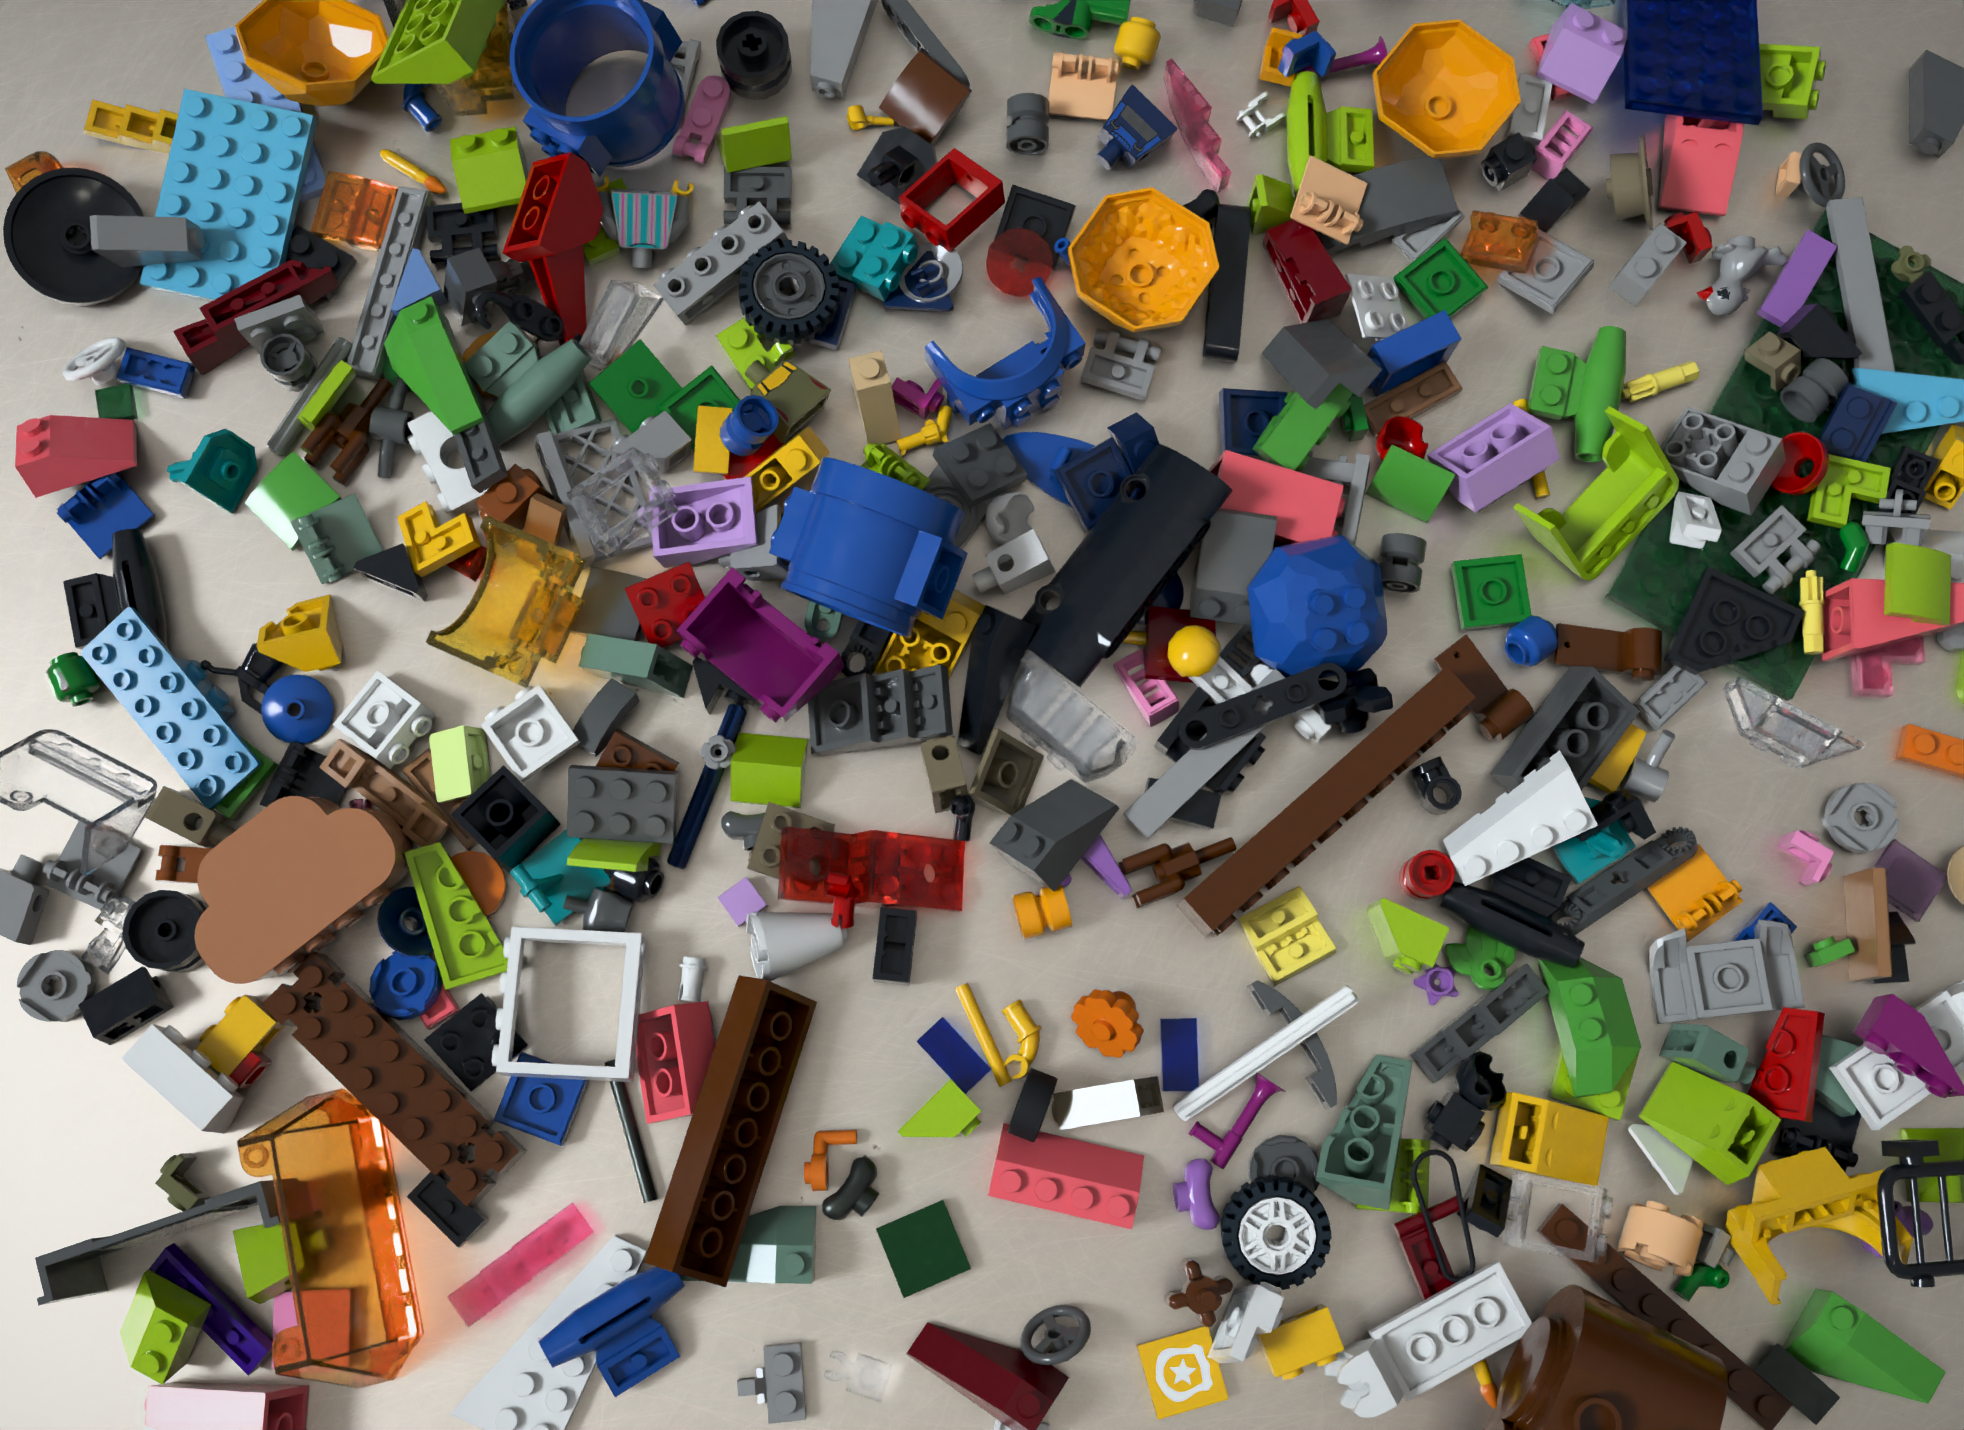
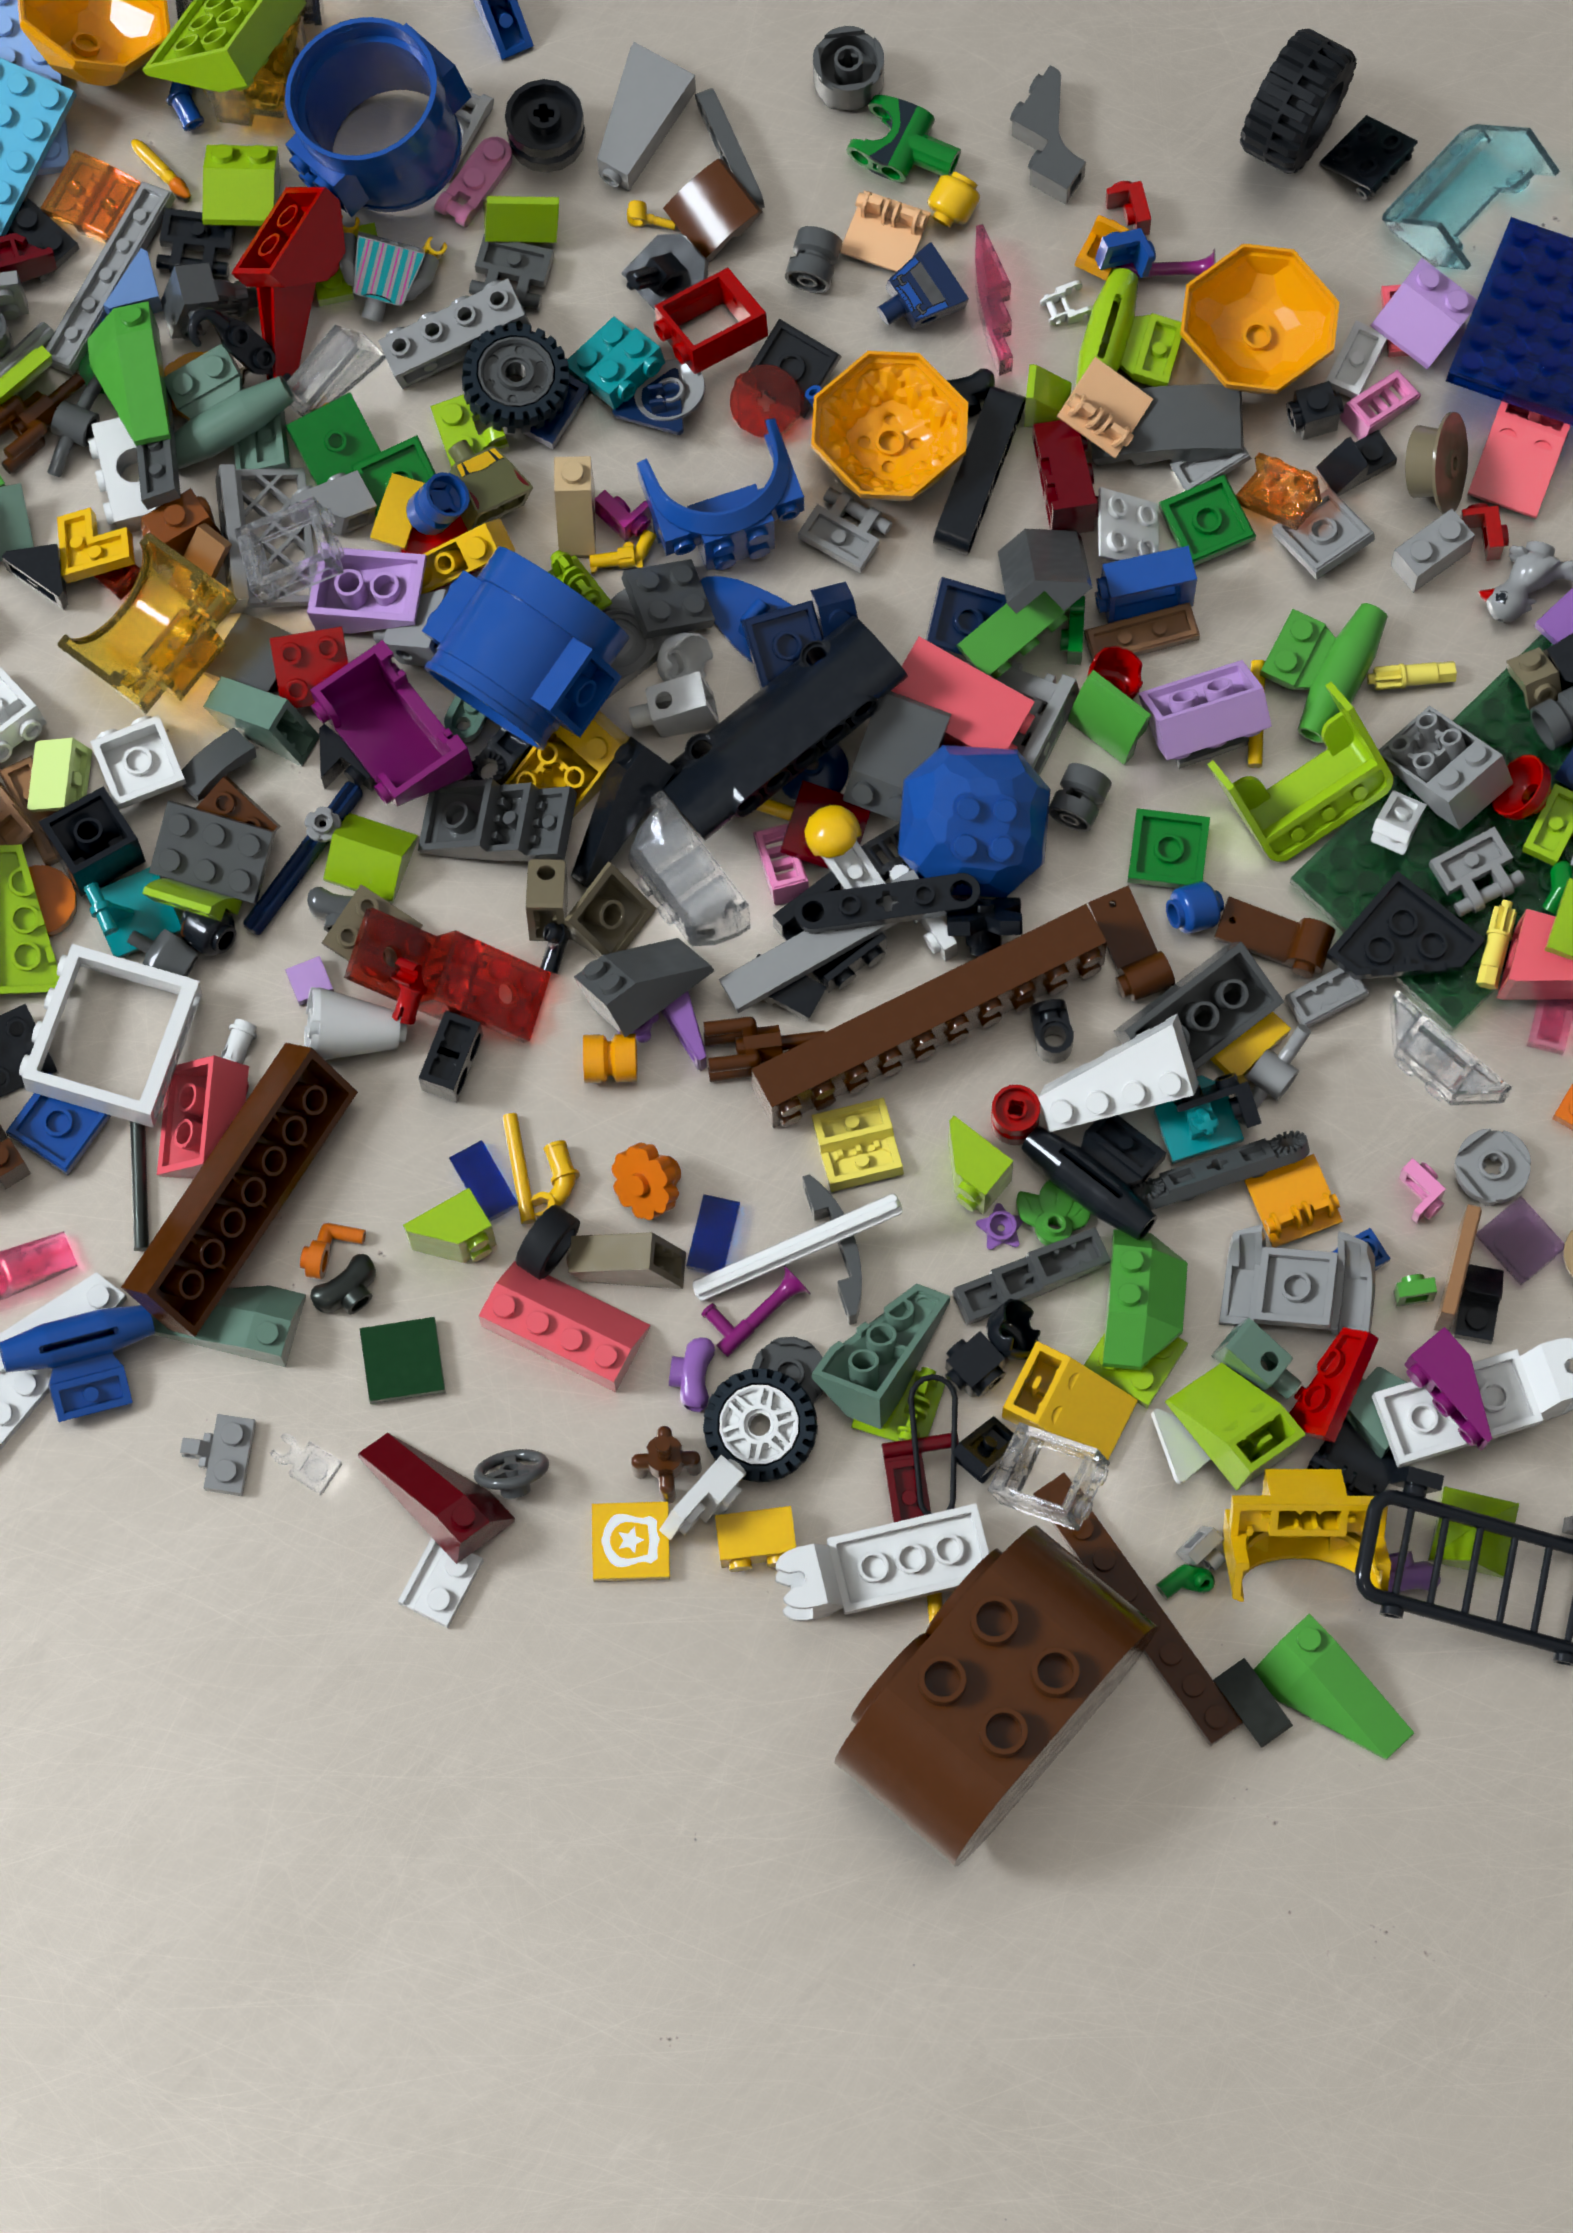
camera: 20 degrees right, 5 degrees down
light nougat brick [1617,1201,1704,1276] -> none

